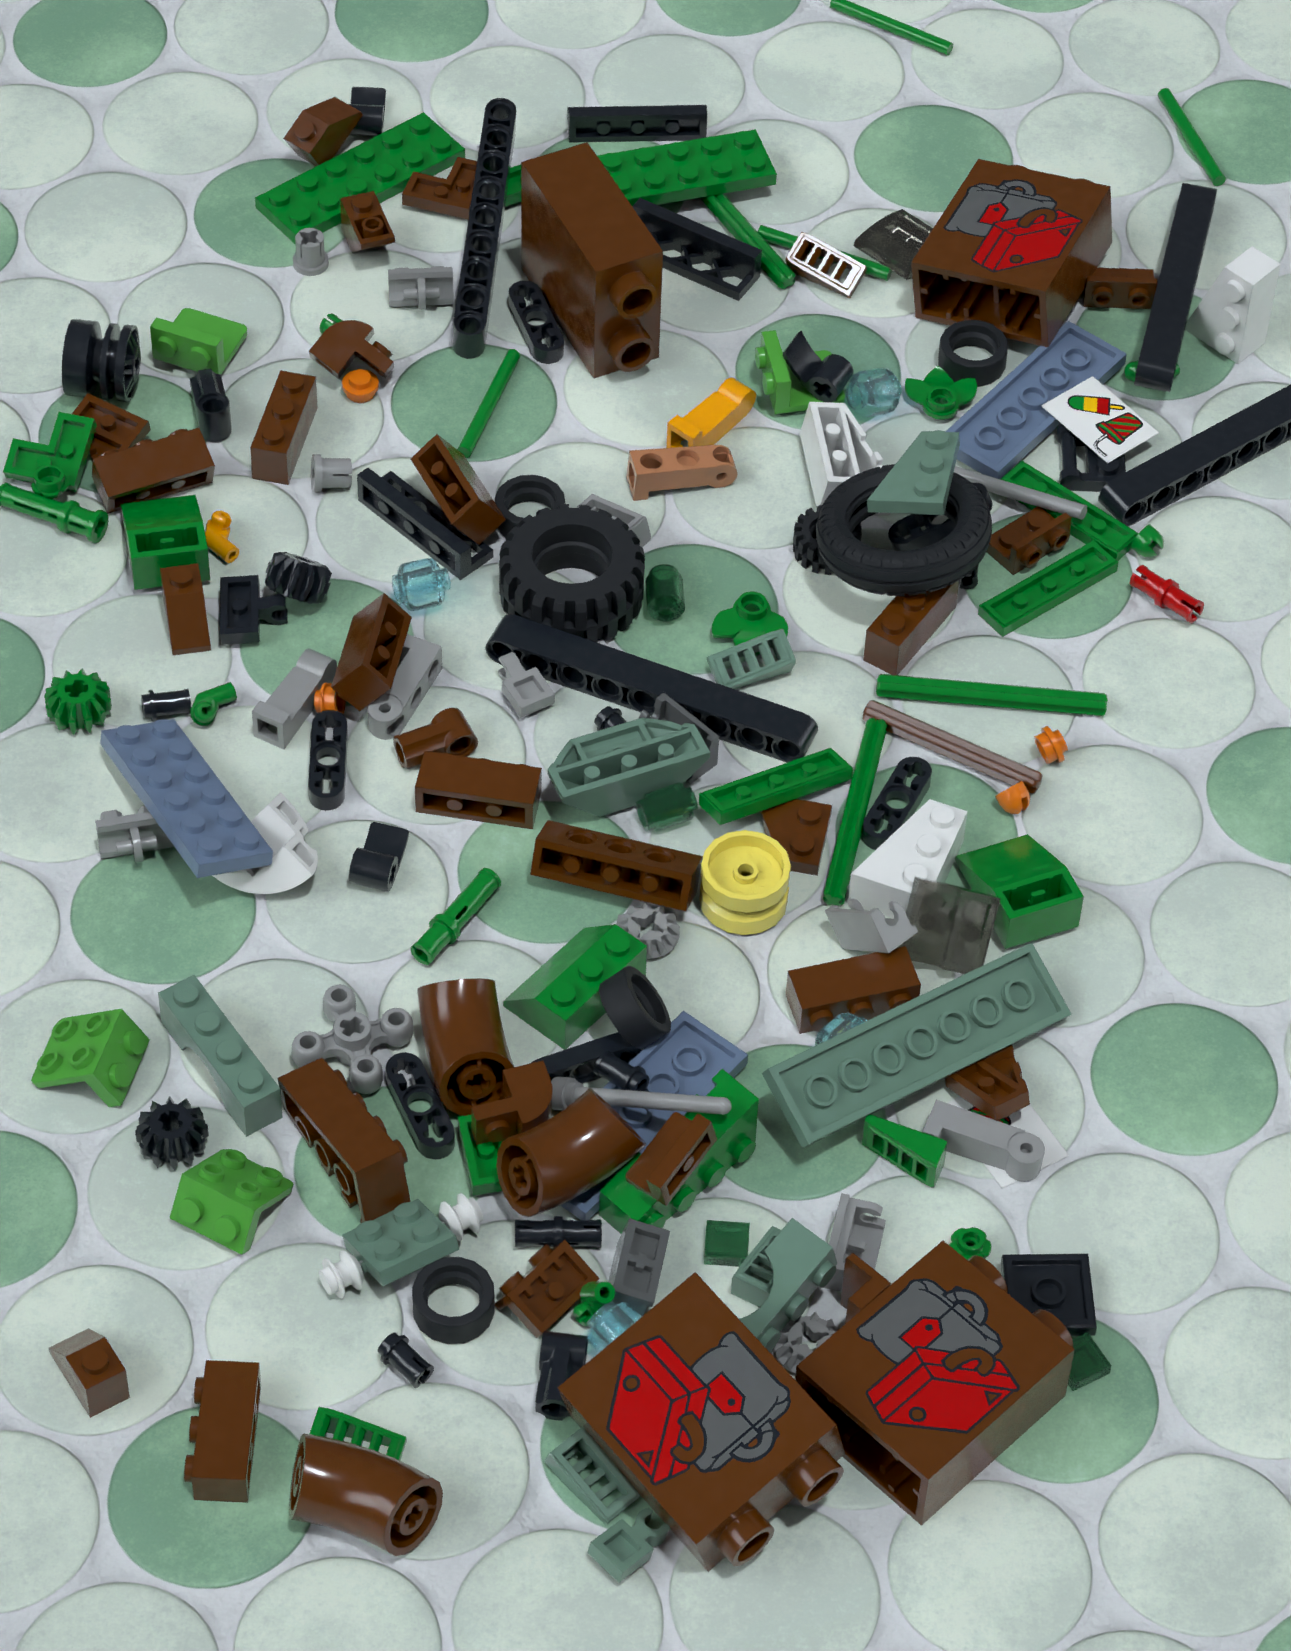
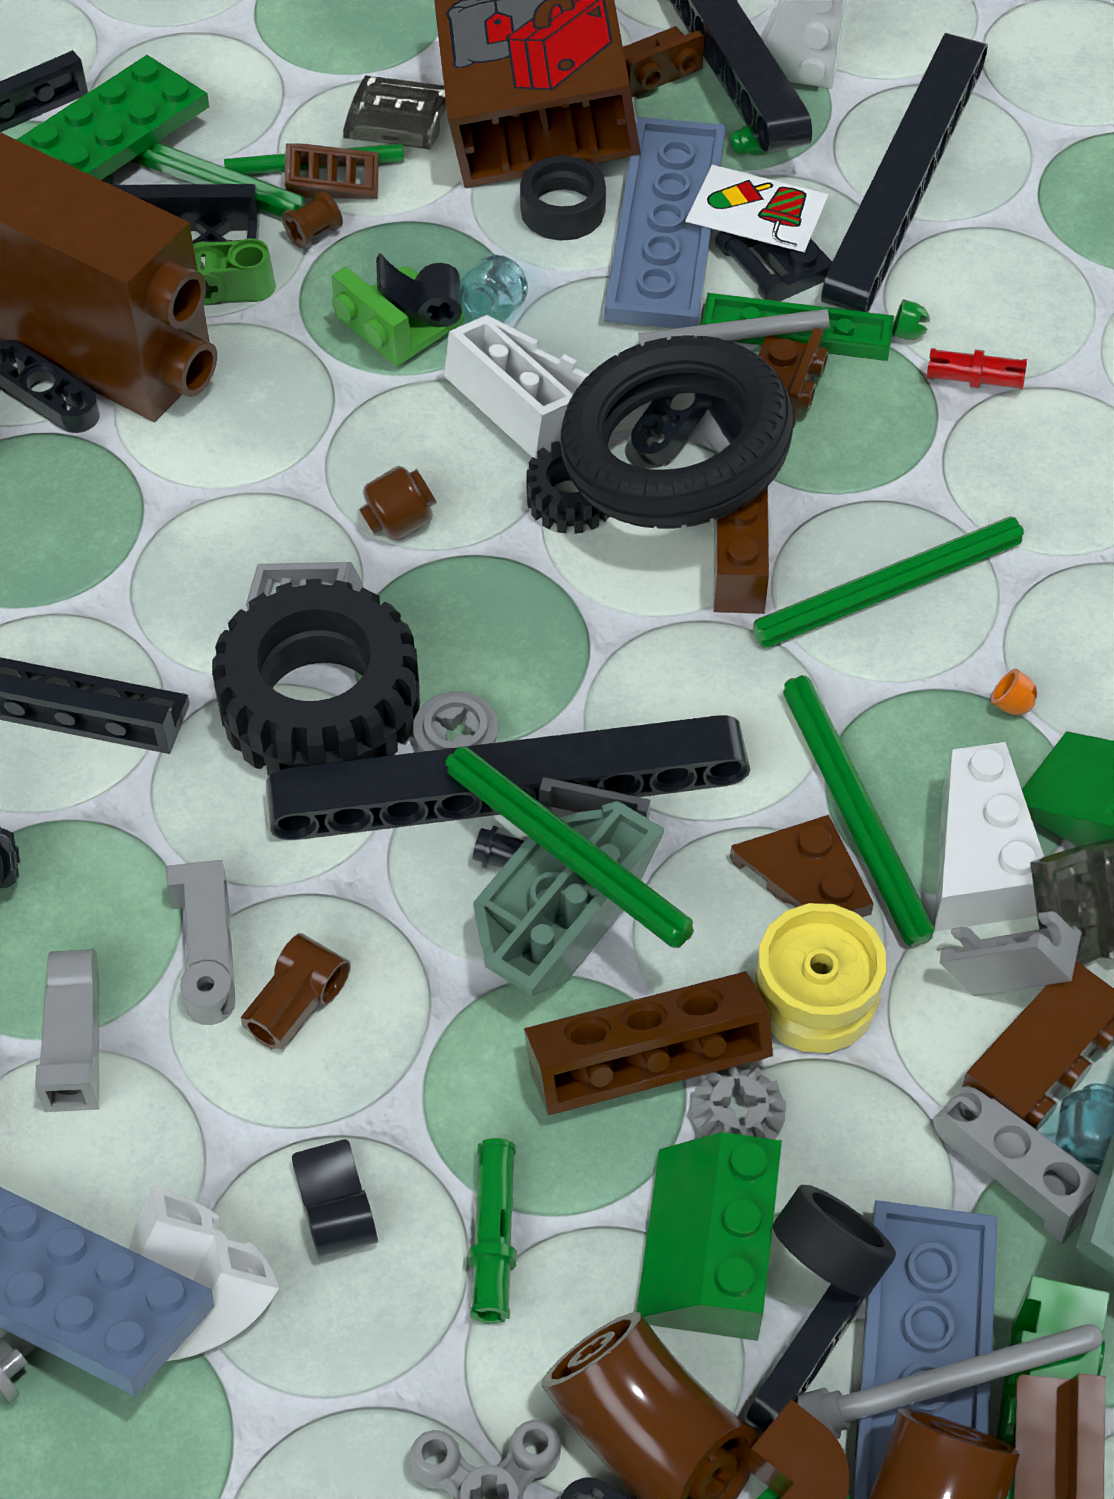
camera: 30 degrees left, 5 degrees up
black beam [308,710,348,811] -> none
orange plate [314,682,346,714] -> none
reddish brown brick [331,593,412,712] -> none
clear light blue head [392,558,451,611] -> none
reddish brown brick [410,434,506,545] -> none
reddish brown brick [415,751,542,829] -> none
green bar [457,349,521,458] -> none
black tyre [495,475,566,538] -> none
light grey plate [498,652,555,718] -> none
black pin [594,1051,650,1091] -> none
nougat leg [626,445,738,501] -> none
clear green brick [636,782,698,832] -> none
clear green brick [645,564,685,622] -> none
light orange leg [666,377,756,448] -> none
green tile [699,748,853,825] -> none
sand green slope [707,629,796,689] -> none
green plate [711,591,788,656] -> none
axle [862,700,1043,794] -> none
black beam [862,757,932,850] -> none
sand green wing [867,430,960,515] -> none
green plate [905,366,977,420] -> none
green tile [978,540,1119,637] -> none
orange plate [1034,726,1068,764] -> none
none -> bright green piece [193,238,276,305]
none -> reddish brown bush [281,191,343,249]
none -> reddish brown head [359,466,437,541]
none -> light grey gear [413,692,499,752]
none -> green axle [445,746,694,948]
none -> light grey leg [933,1086,1099,1244]

